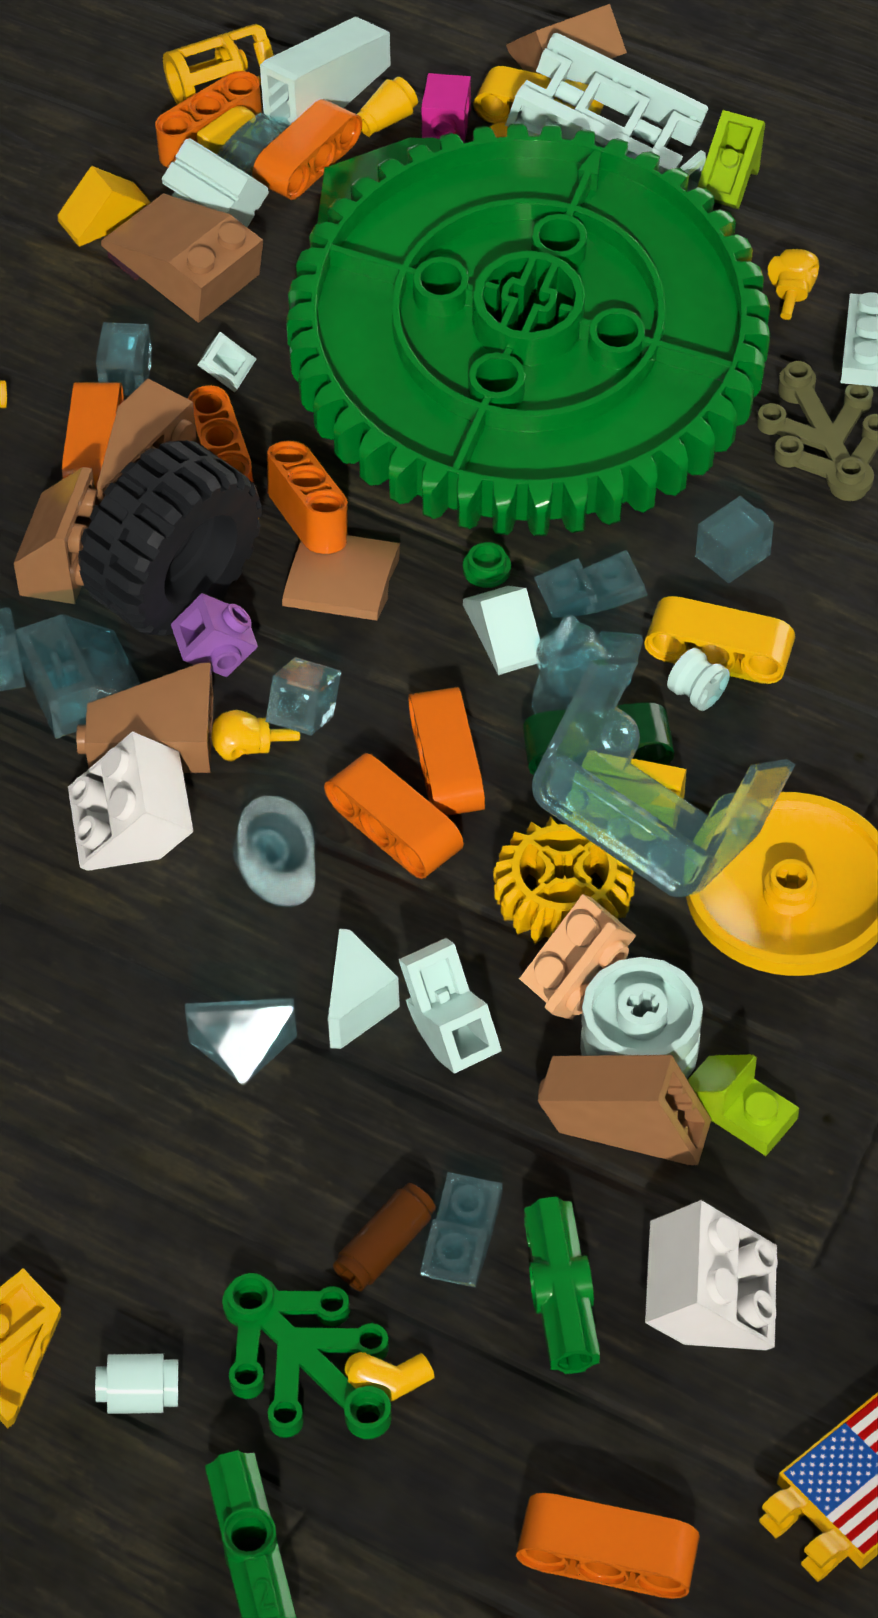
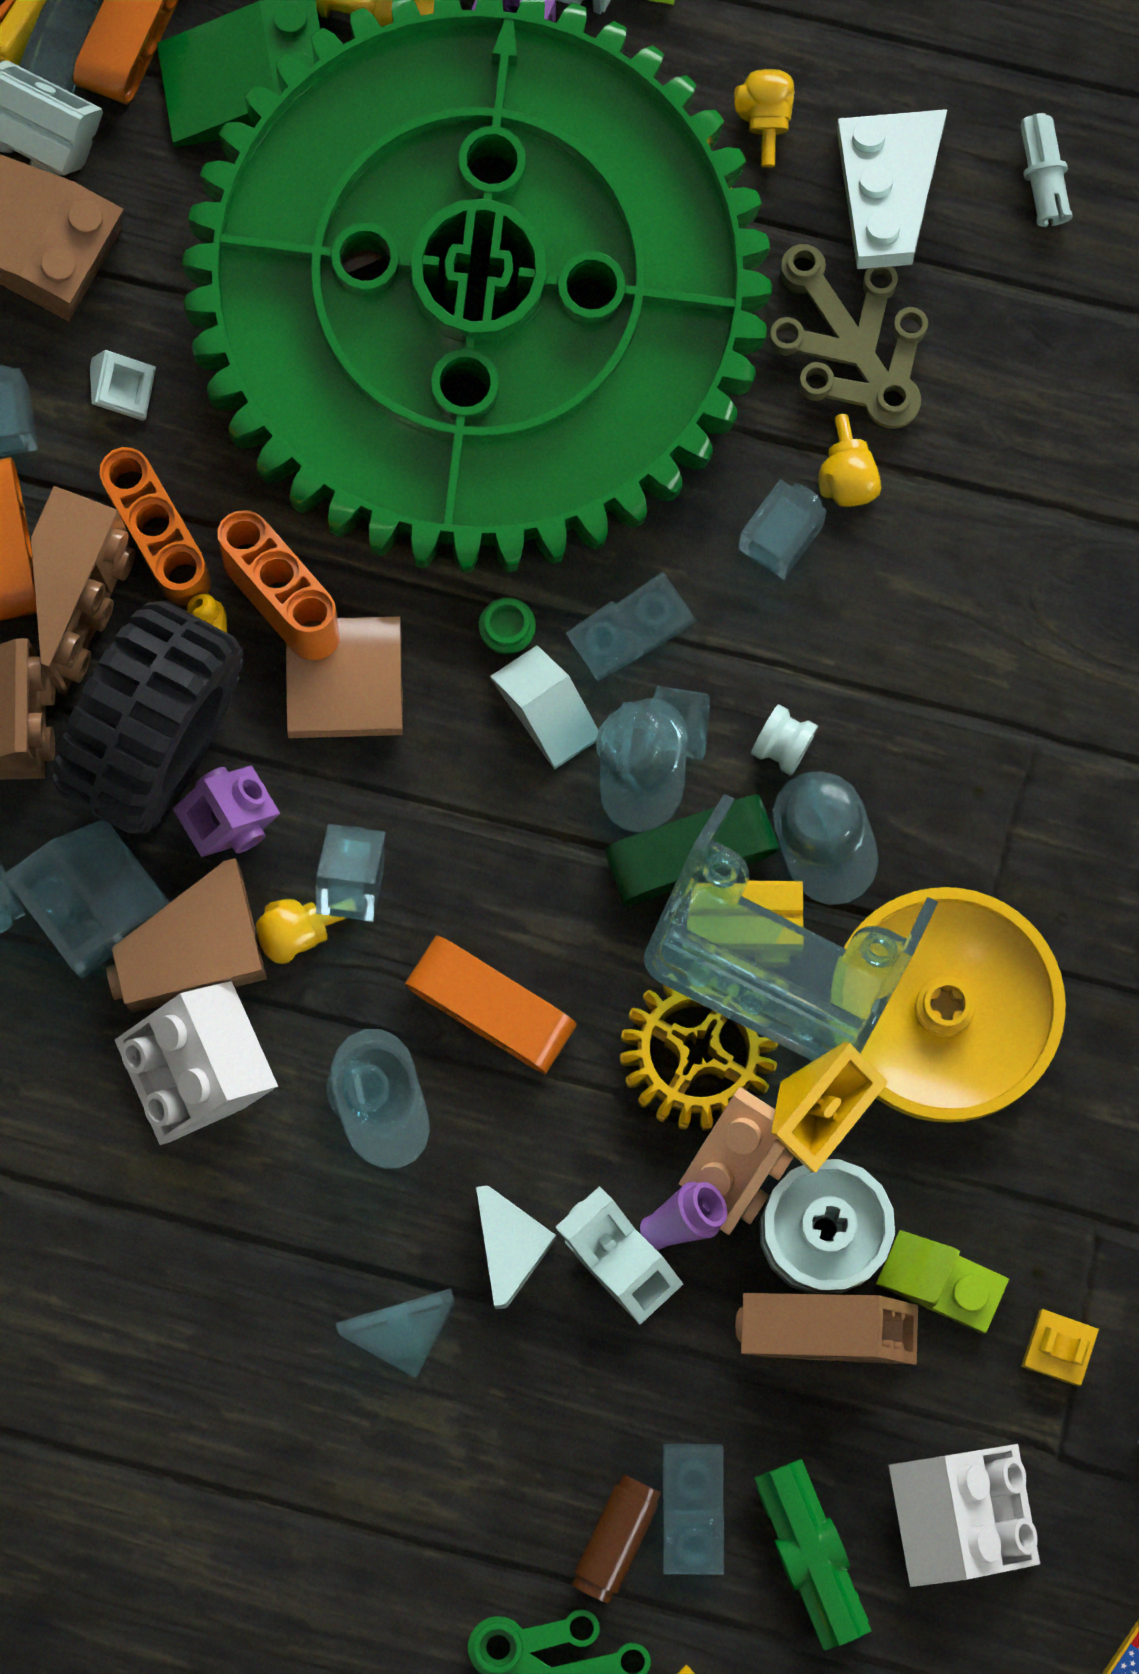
camera: 15 degrees left, 25 degrees up
orange beam [408,687,485,816] -> none
yellow beam [644,596,795,684] -> none
none -> medium lavender cone [640,1182,727,1250]
none -> yellow slope [771,1042,888,1173]
none -> clear light blue piece [773,771,879,905]
none -> yellow piece [818,414,881,507]
none -> yellow tile [1021,1309,1099,1387]

